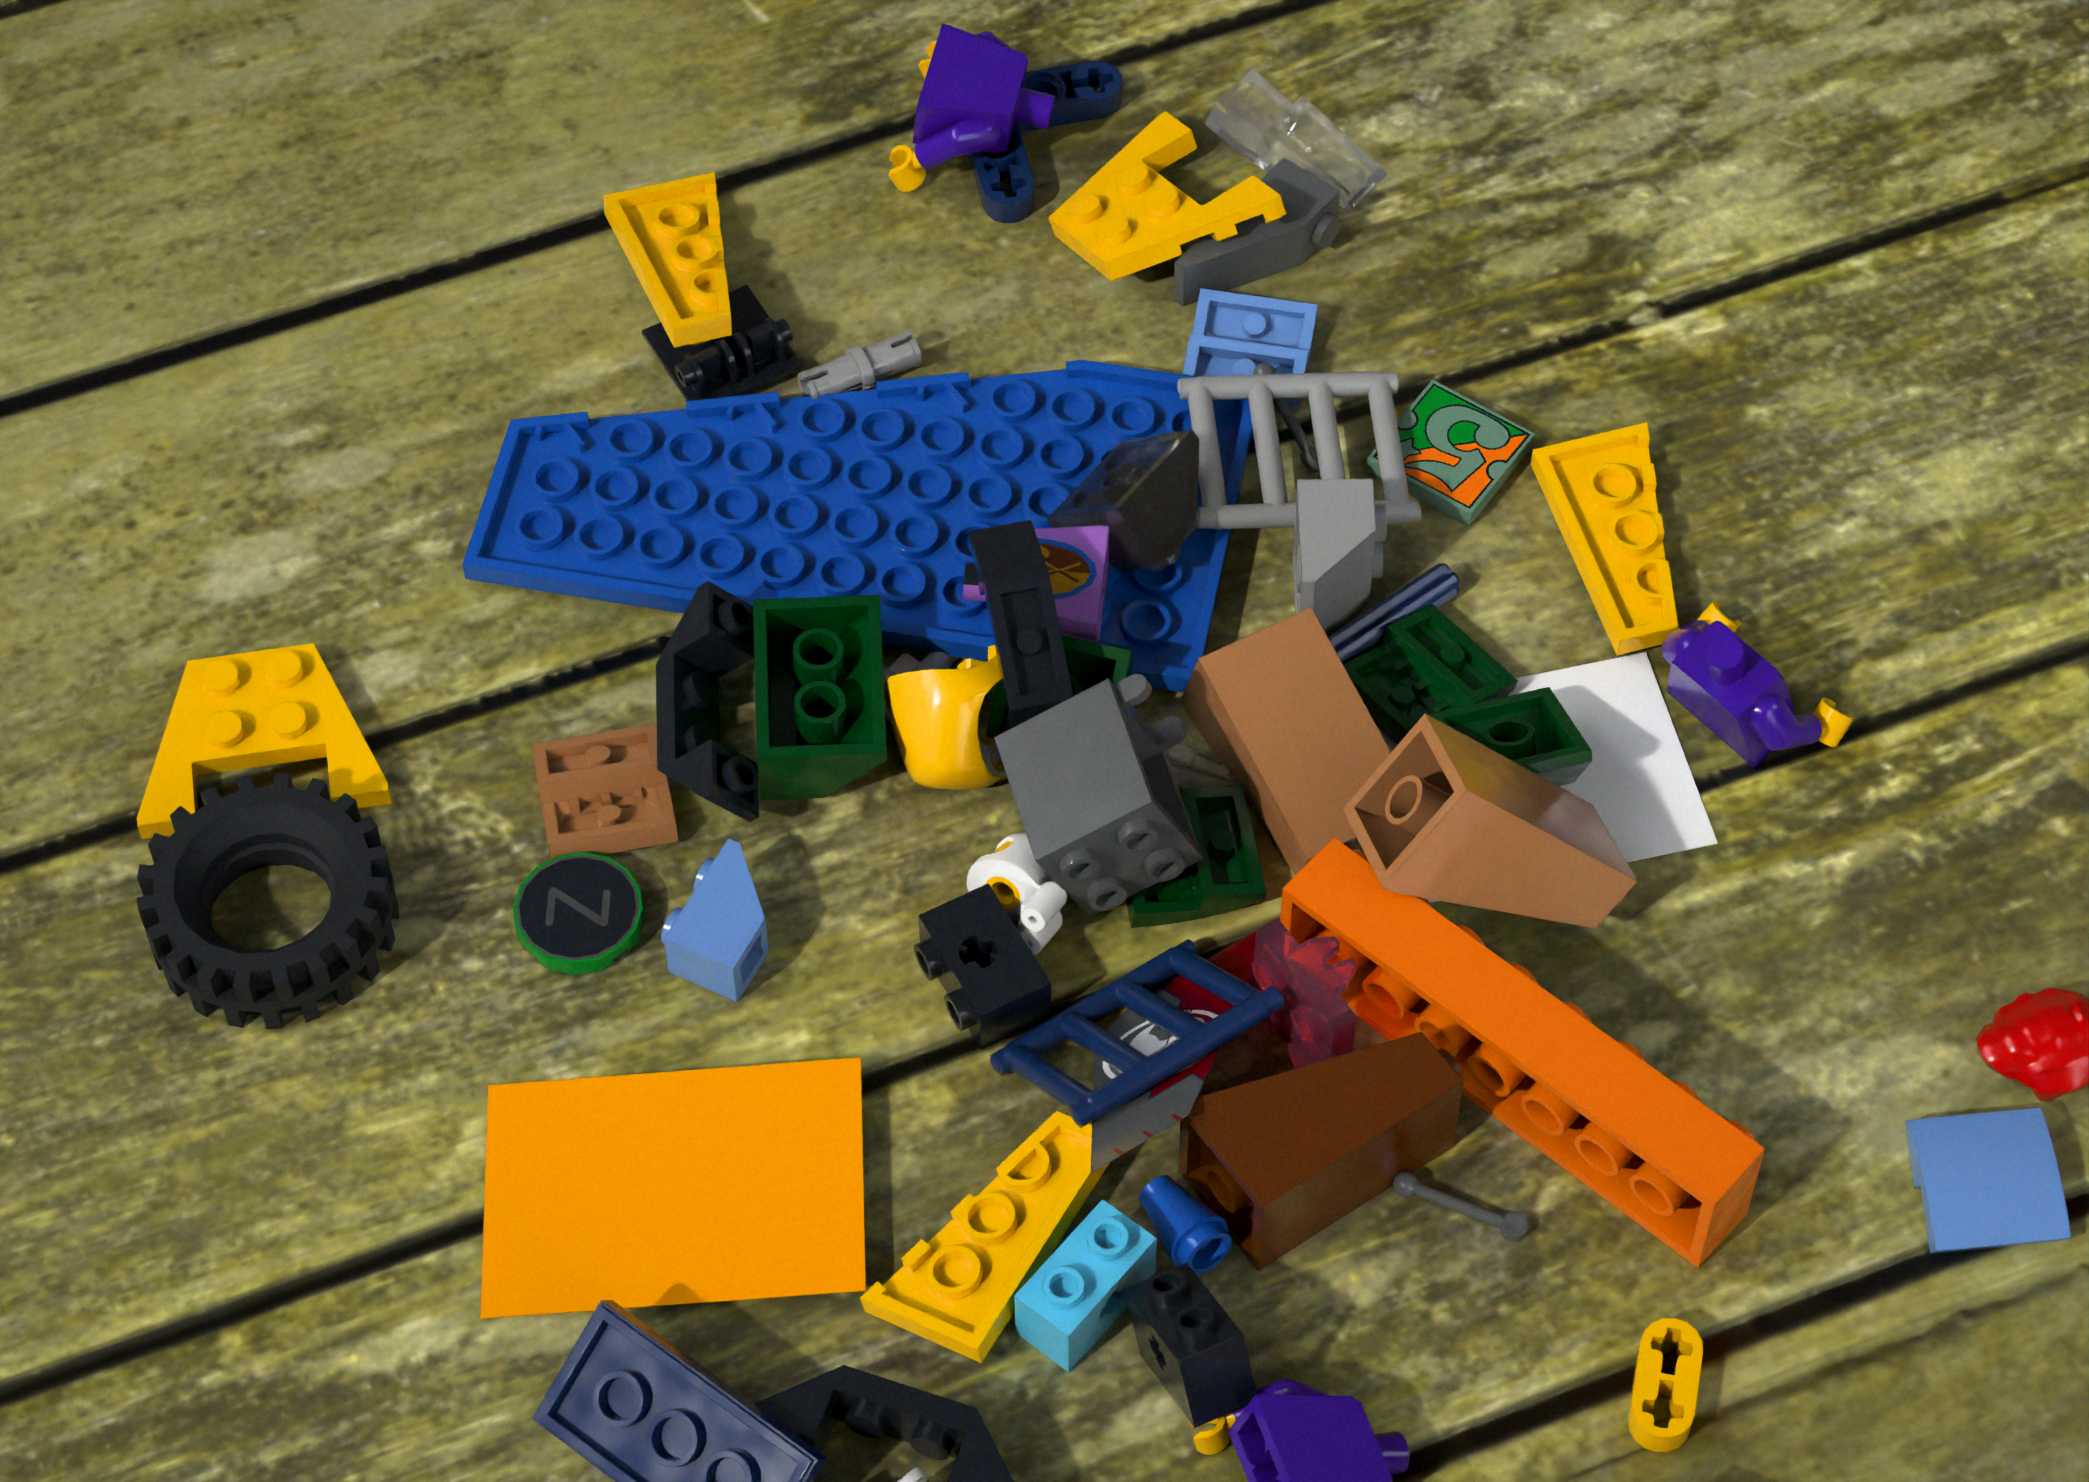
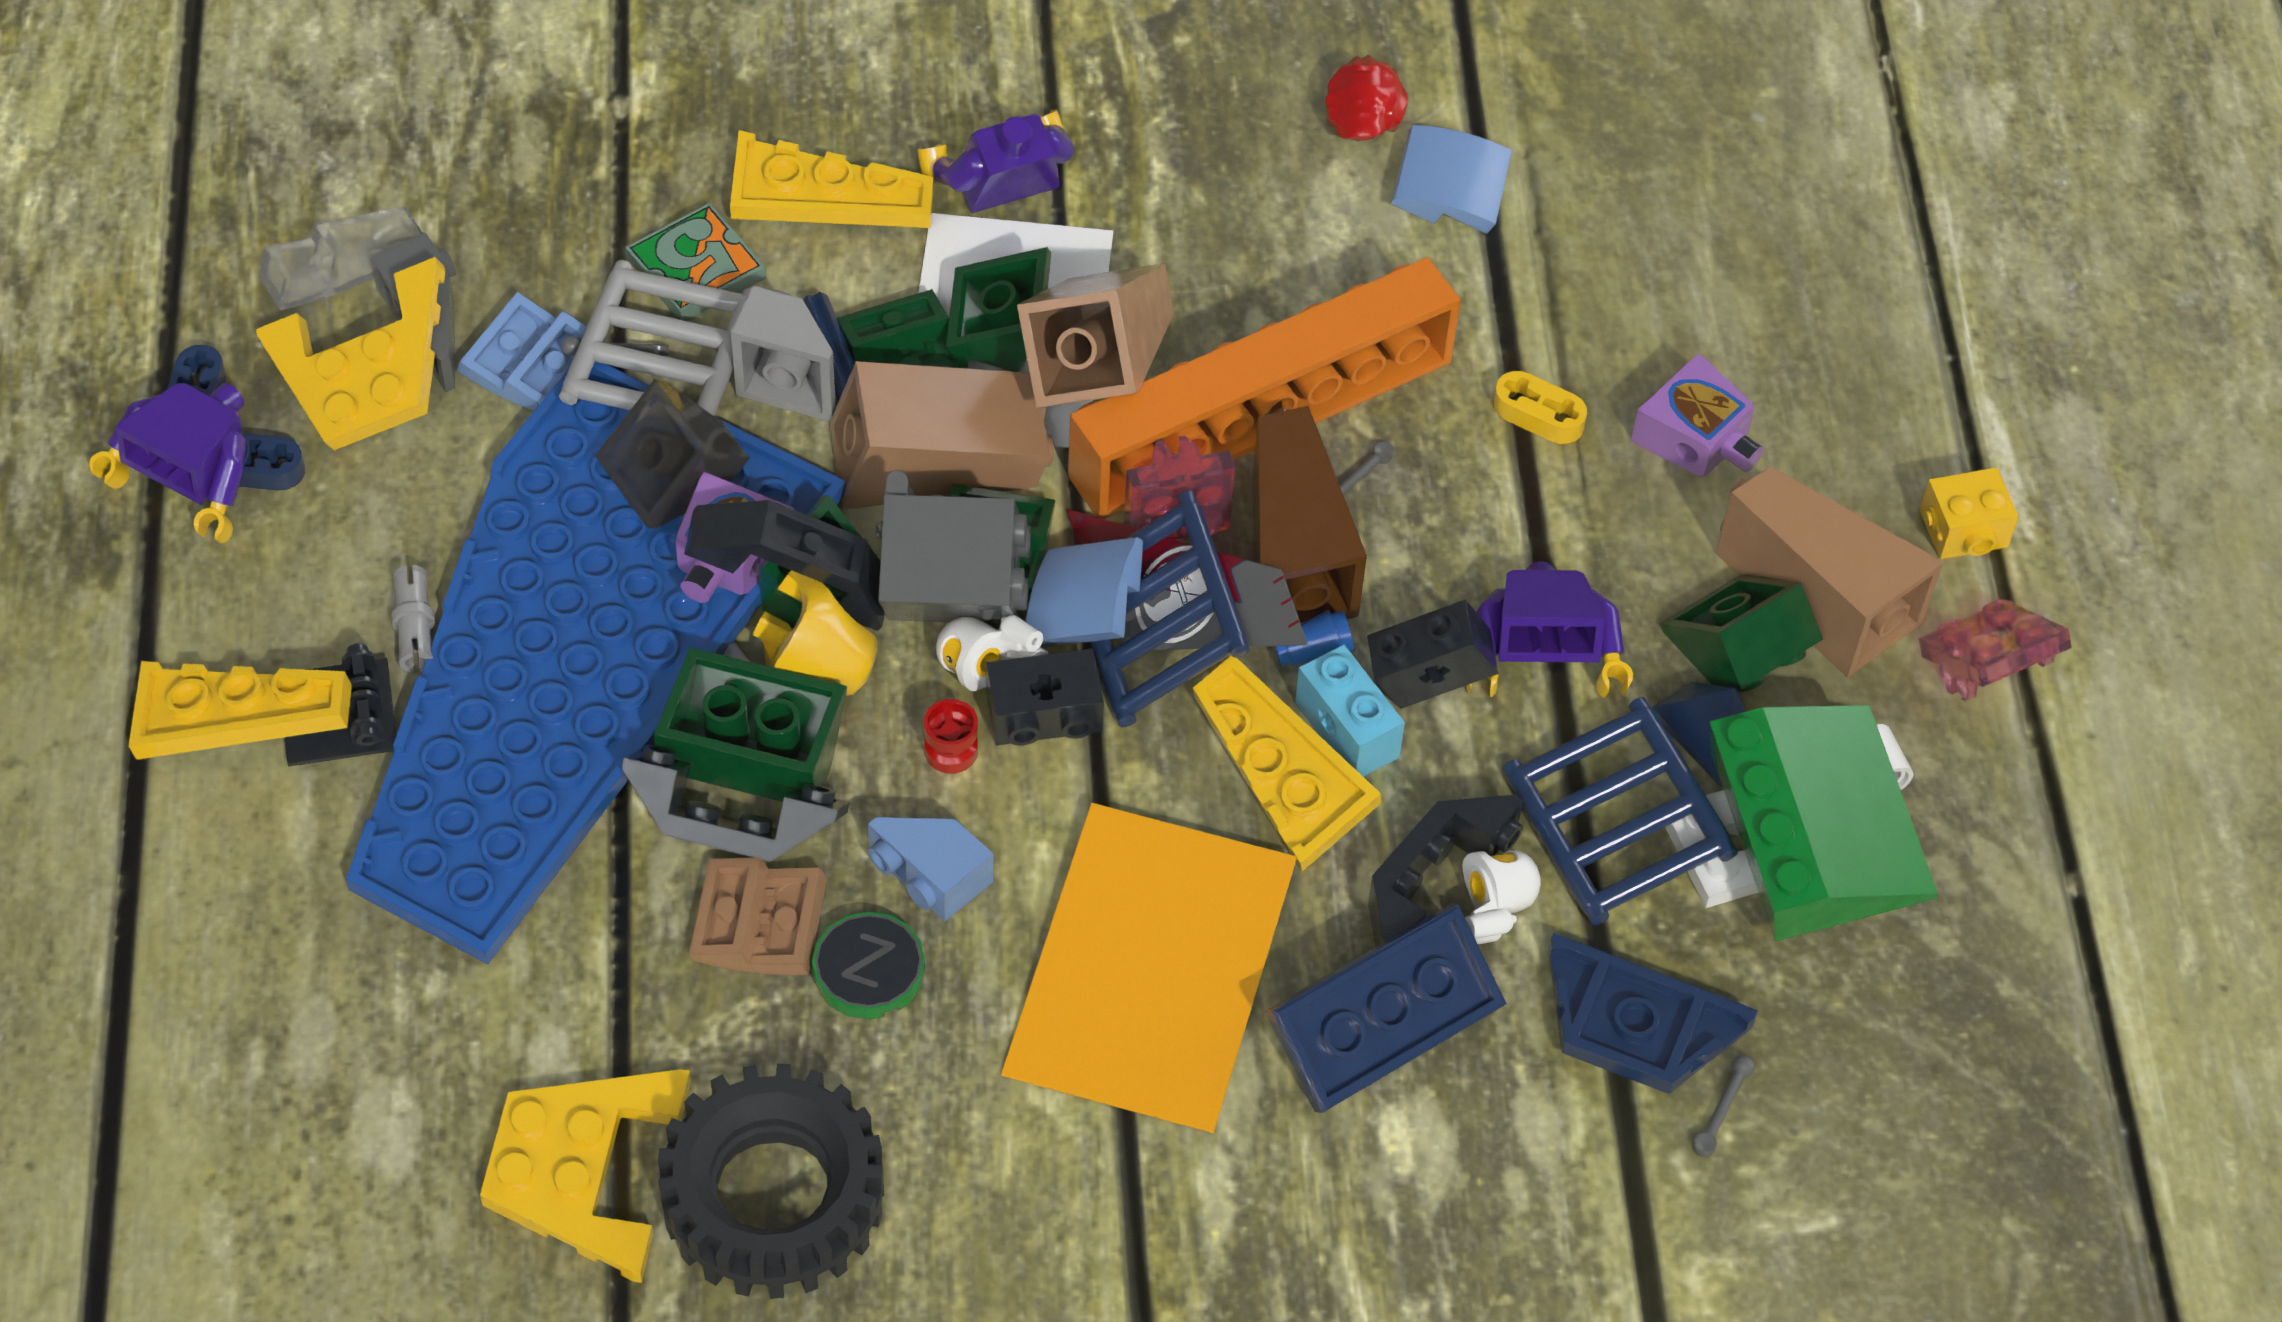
camera: 75 degrees left, 0 degrees up
none -> red wheel [924,699,978,774]
none -> medium blue slope [1026,537,1143,647]

